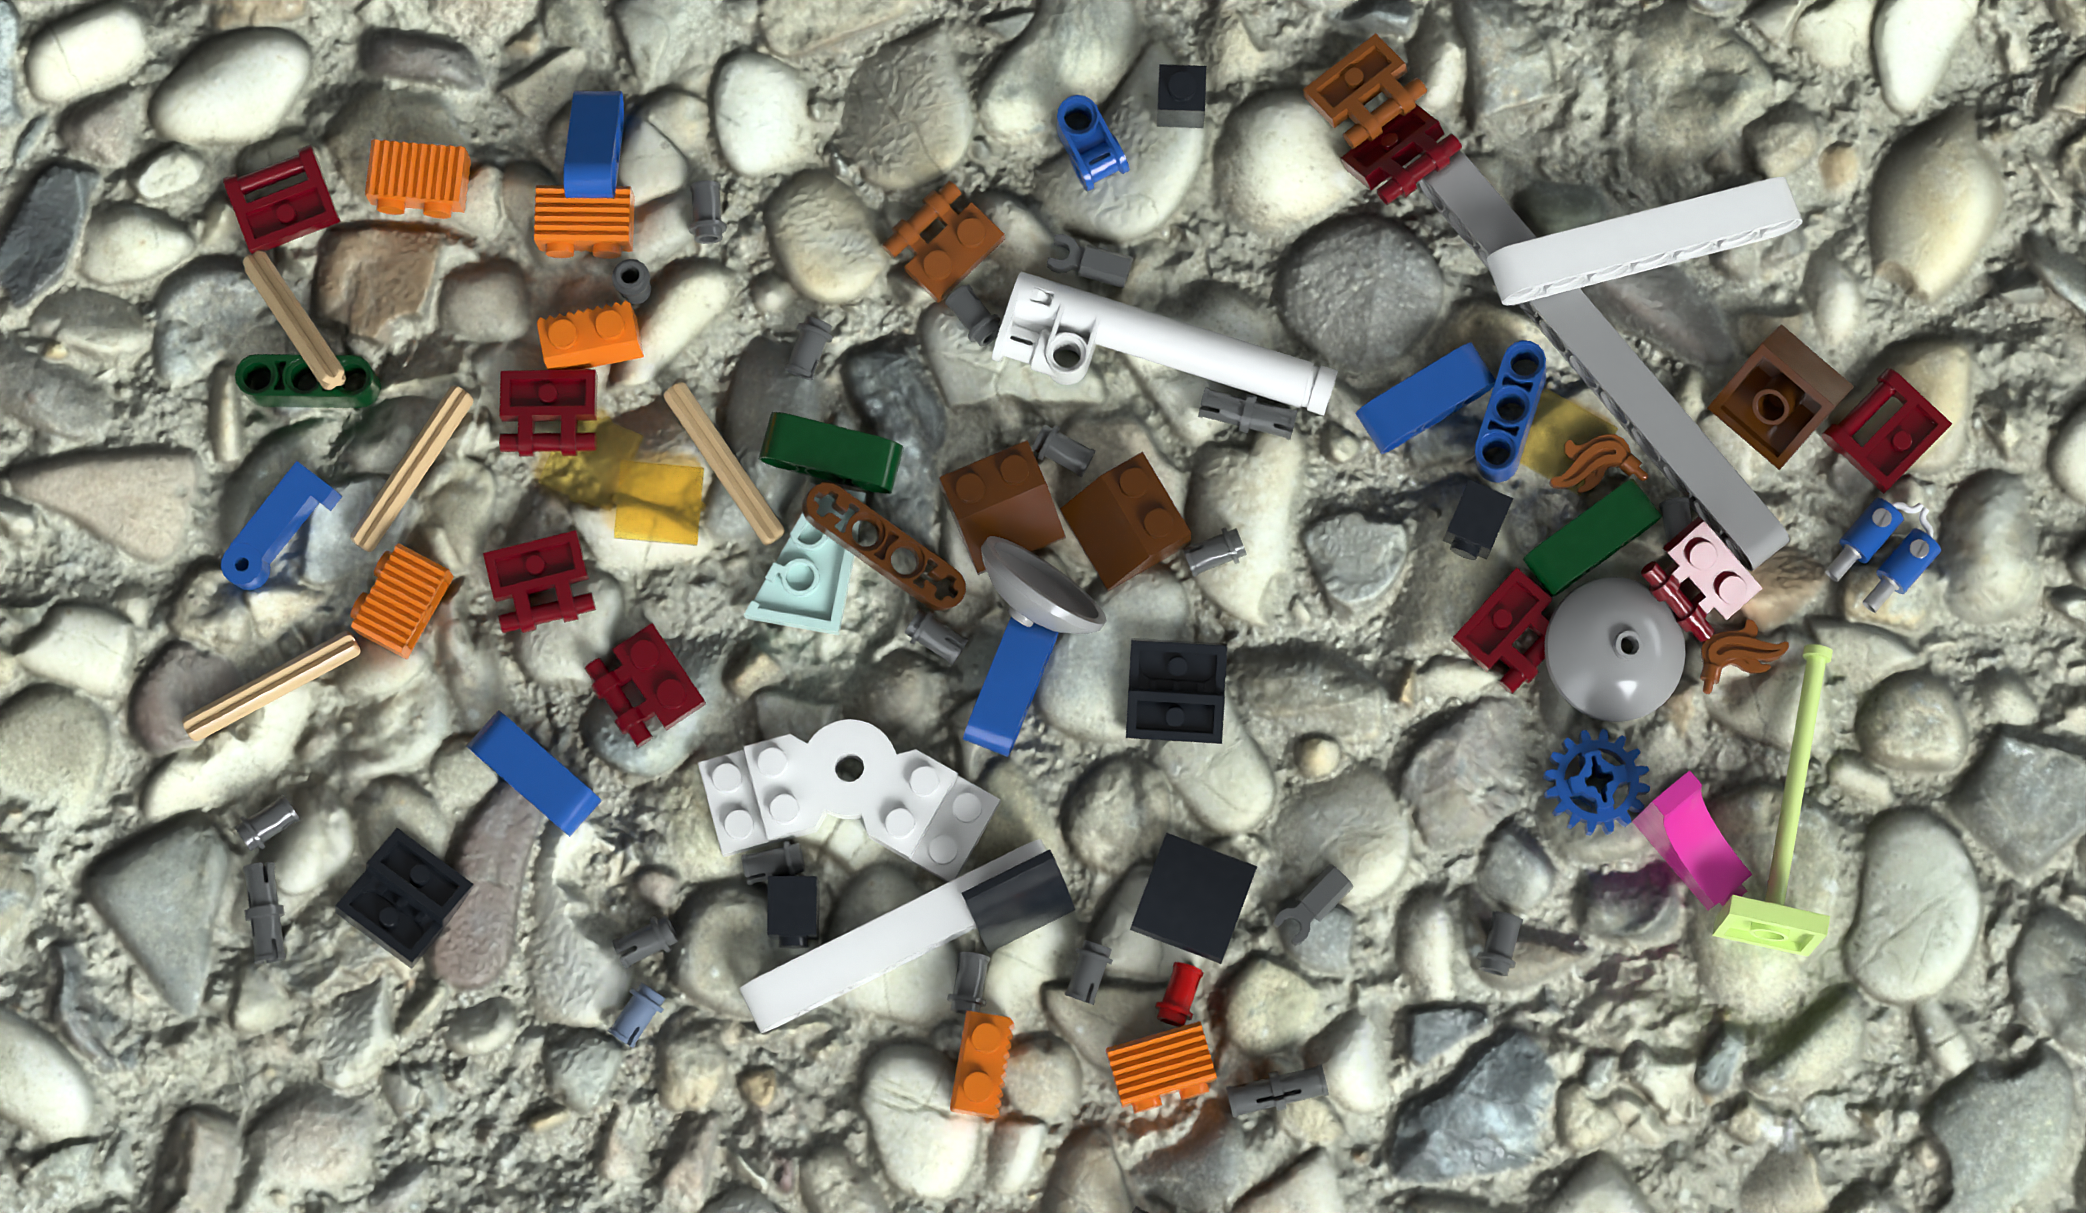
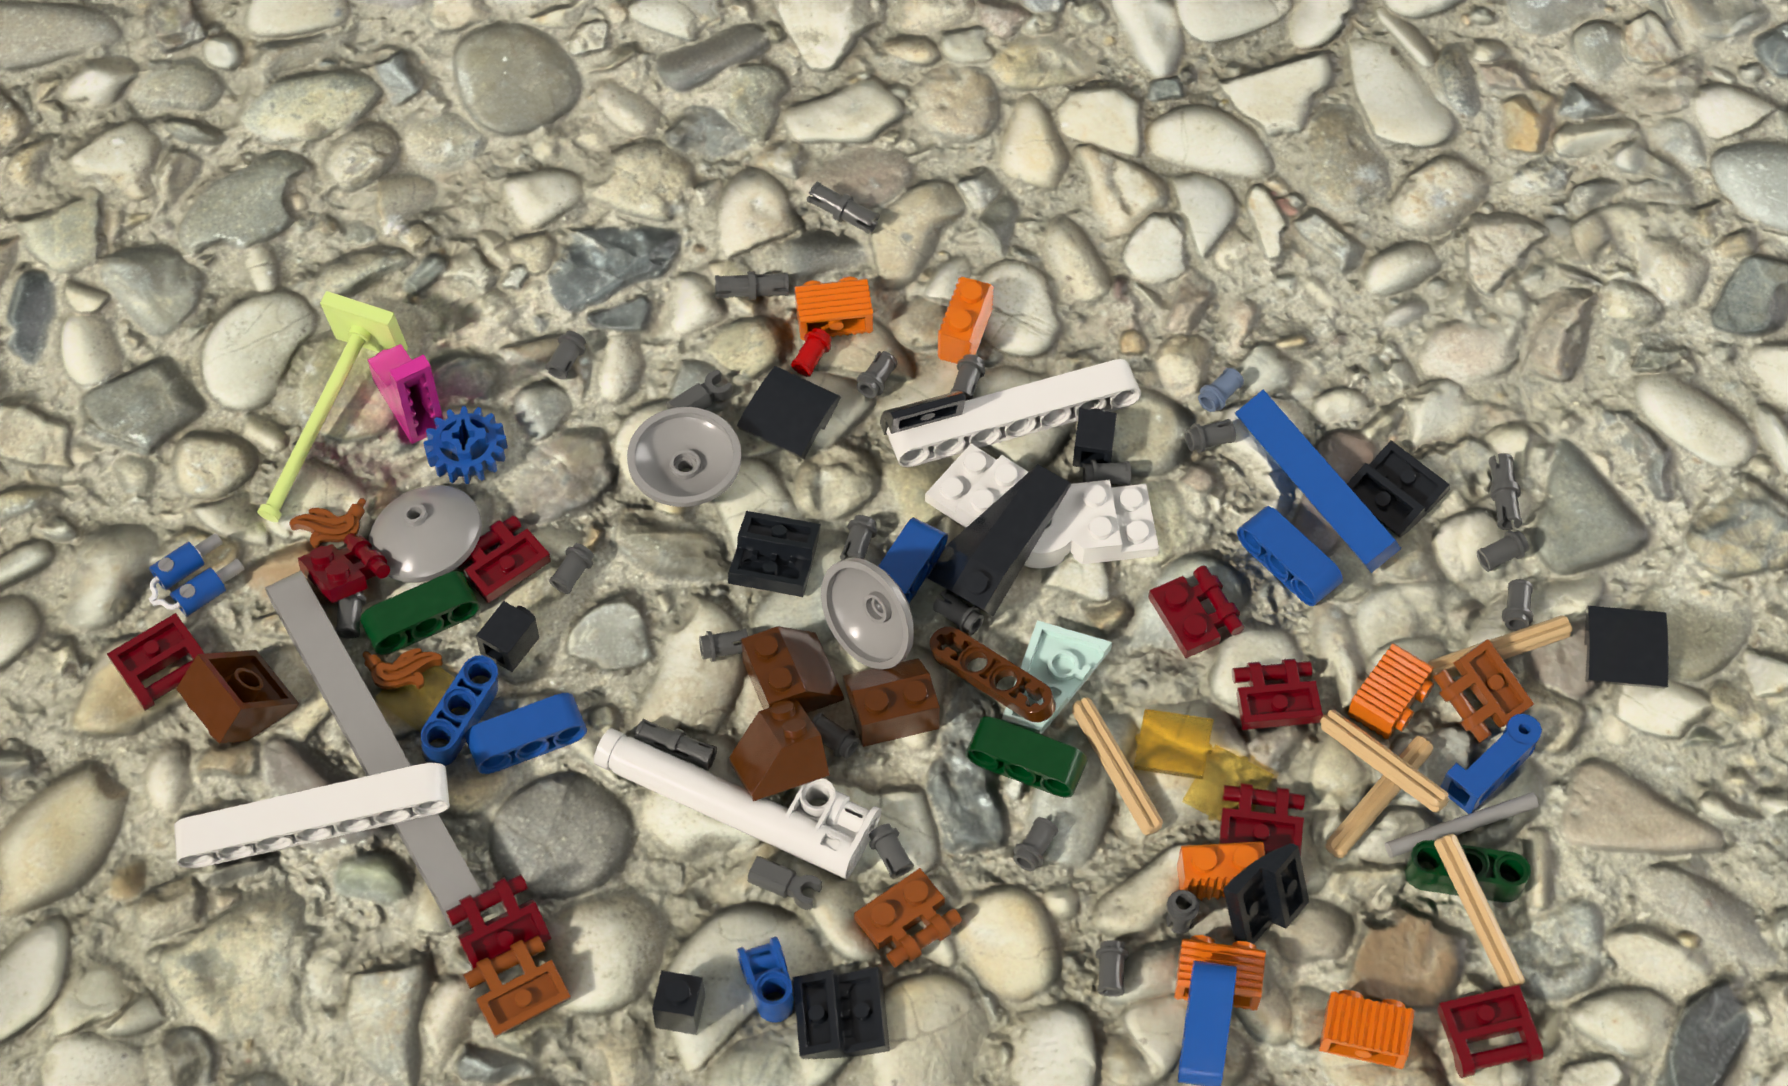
camera: 175 degrees left, 20 degrees down
none -> dark grey pin [549,543,594,594]
none -> light grey dish [627,407,741,507]
none -> reddish brown slope [729,699,830,801]
none -> black slope [793,967,890,1059]
none -> dark grey pin [840,515,877,560]
none -> black wedge [927,464,1071,616]
none -> black slope [1223,843,1309,944]
none -> blue slope [1235,389,1401,573]
none -> tan axle [1320,710,1449,813]
none -> light grey bar [1385,792,1539,858]
none -> dark orange plate [1433,639,1534,743]
none -> dark grey pin [1502,579,1534,631]
none -> black slope [1584,606,1669,689]

